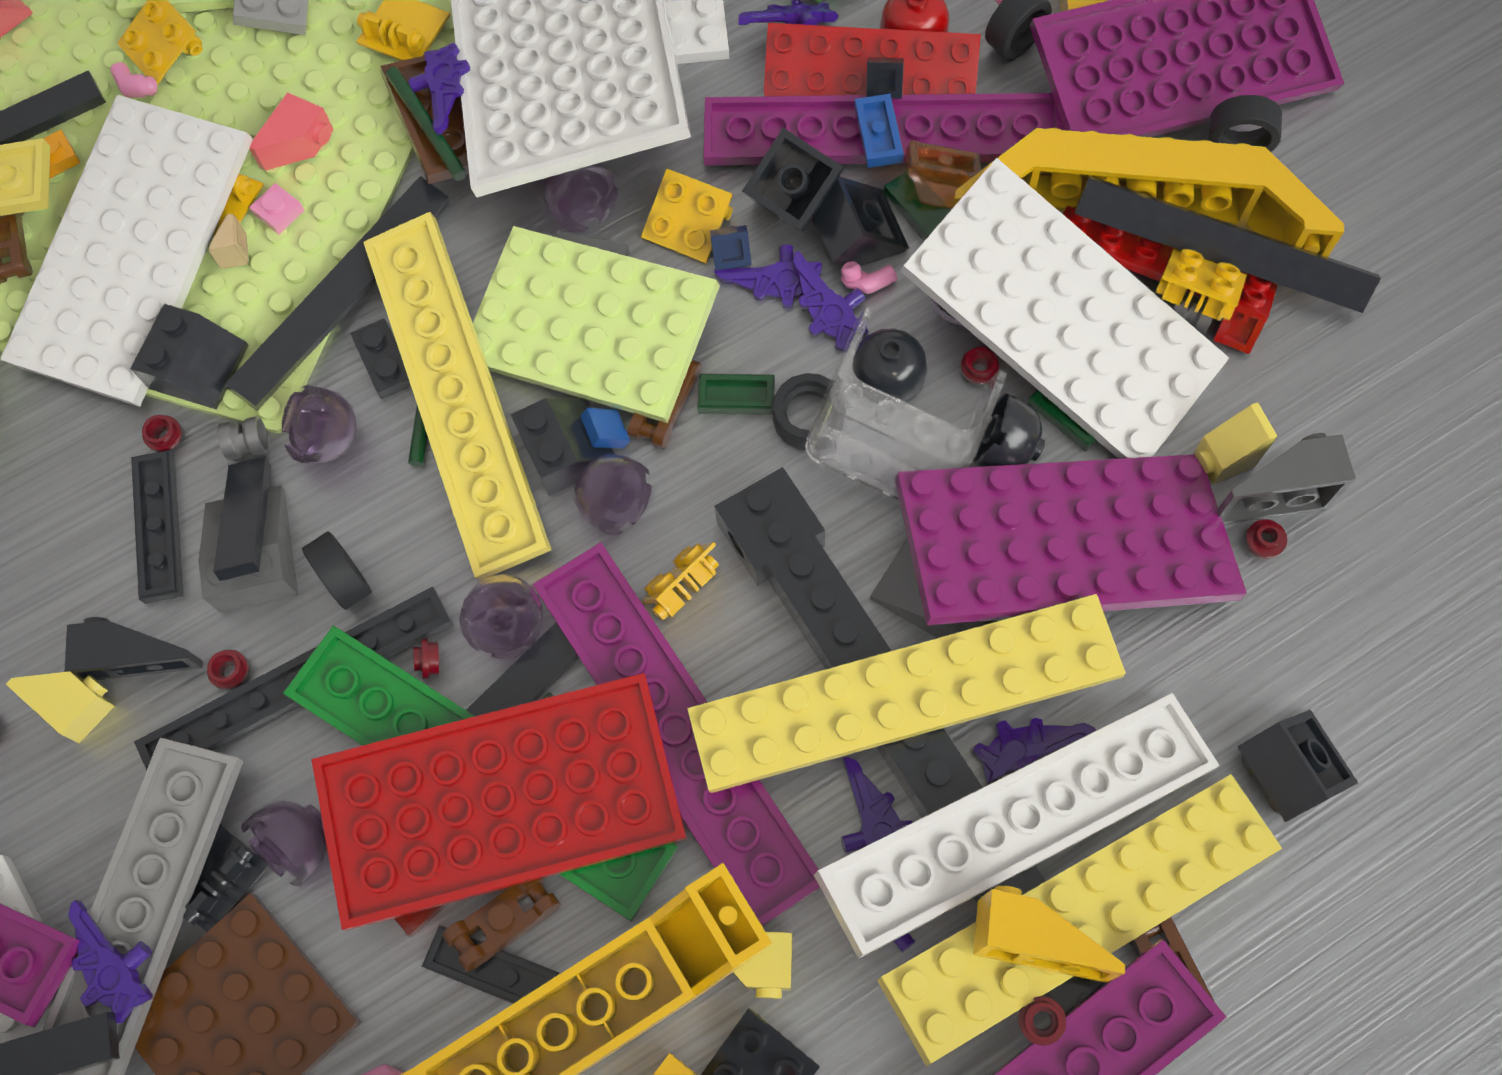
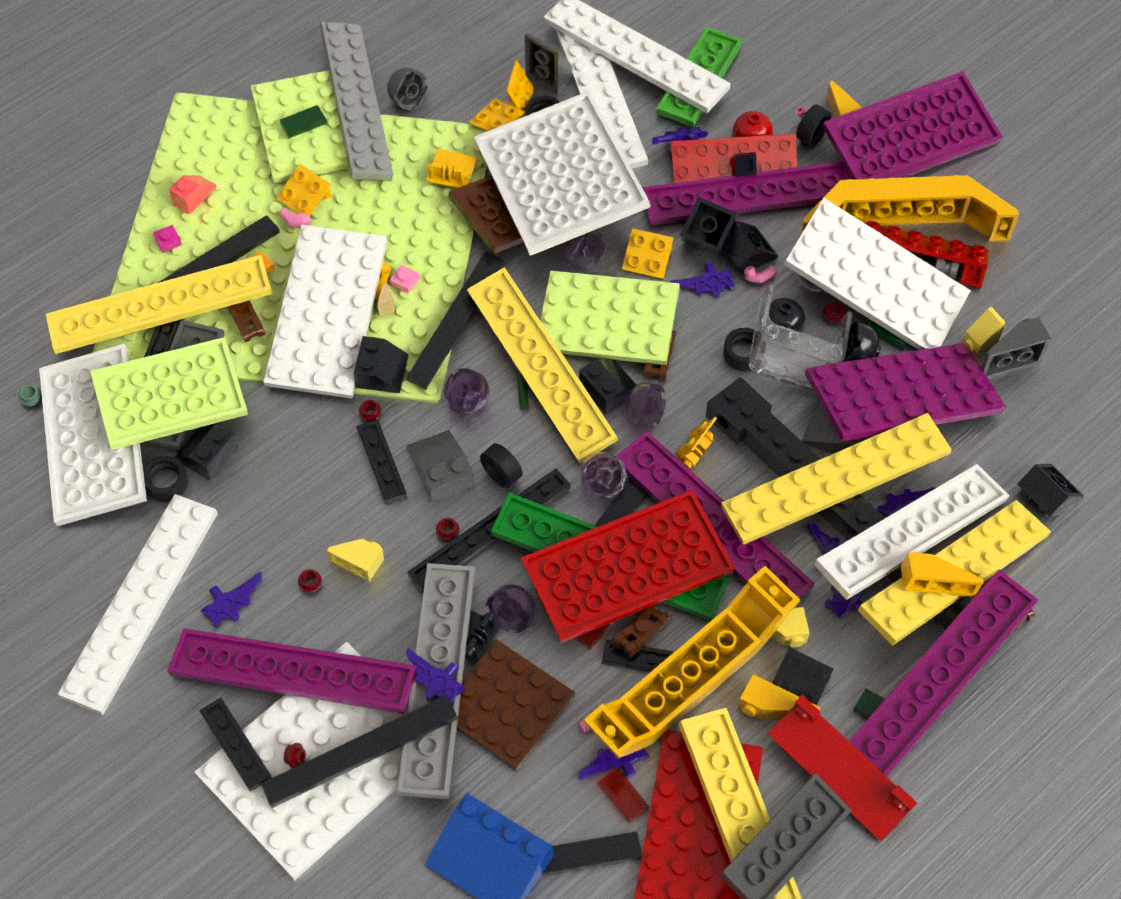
camera: 15 degrees left, 10 degrees down
black slope [64,617,203,680] -> none
black tile [213,456,271,581] -> none
flat silver wheel [217,416,269,461] -> none
coral slope [249,92,334,171] -> none
black plate [350,318,411,399] -> none
dark green bar [386,67,467,181] -> none
dark purple piece [409,43,471,135] -> none
dark red plate [413,638,439,679] -> none
blue tile [580,408,630,449] -> none
dark green tile [697,374,775,415] -> none
dark blue tile [710,225,752,271] -> none
dark purple piece [793,251,869,351] -> none
blue plate [854,94,904,168] -> none
dark green tile [884,167,951,240] -> none
clear orange slope [906,140,981,209] -> none
dark red plate [1018,996,1066,1046] -> none
black tile [1075,175,1381,313] -> none
yellow hinge [1155,248,1247,321] -> none
black tyre [1209,95,1282,152] -> none
dark red plate [1245,519,1288,559] -> none

